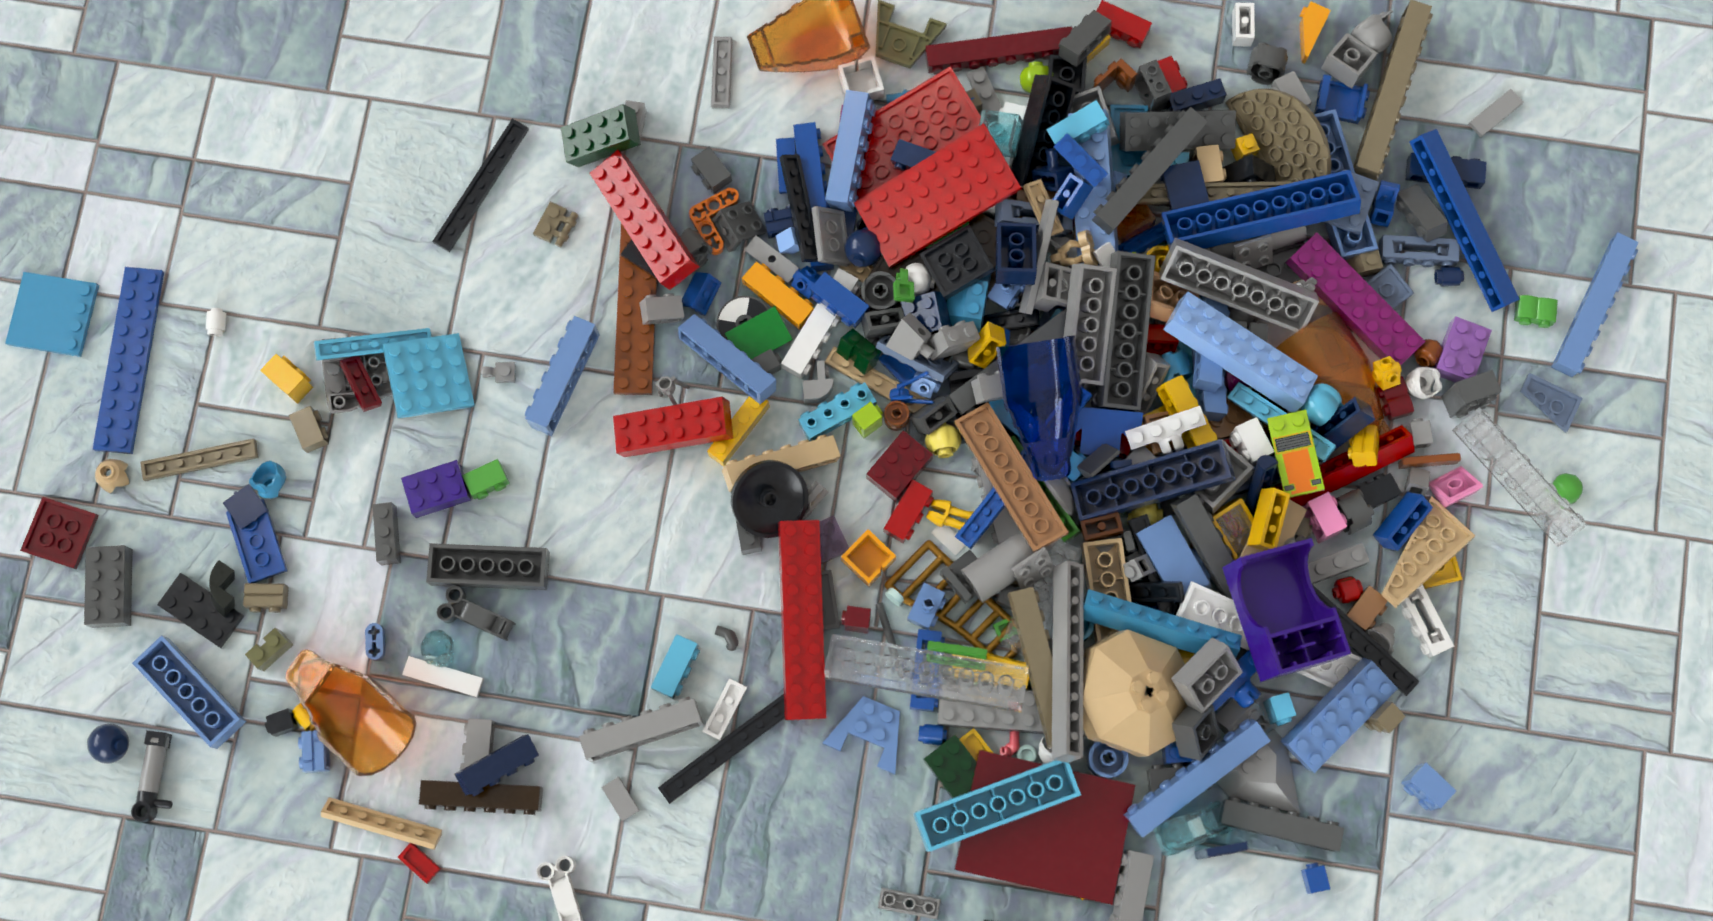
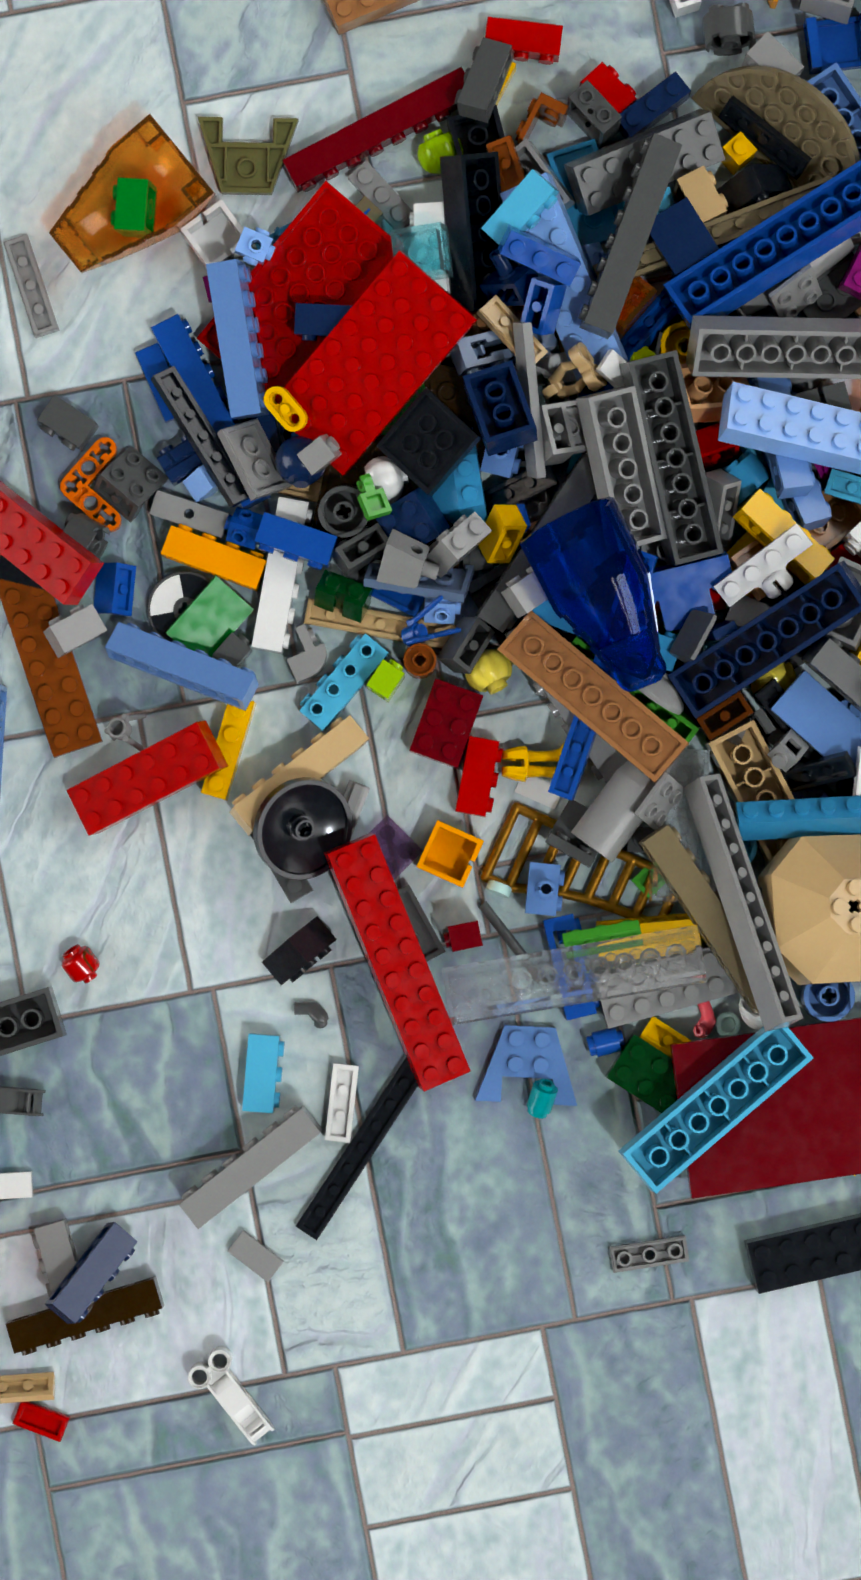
camera: 20 degrees left, 10 degrees up
none -> red head [61,944,100,984]
none -> green brick [111,177,157,239]
none -> light blue brick [235,226,275,267]
none -> black brick [262,916,337,985]
none -> yellow plate [264,386,308,432]
none -> light grey brick [297,434,342,475]
none -> dark orange plate [486,135,525,192]
none -> teal brick [527,1079,558,1119]
none -> black tile [718,95,812,180]

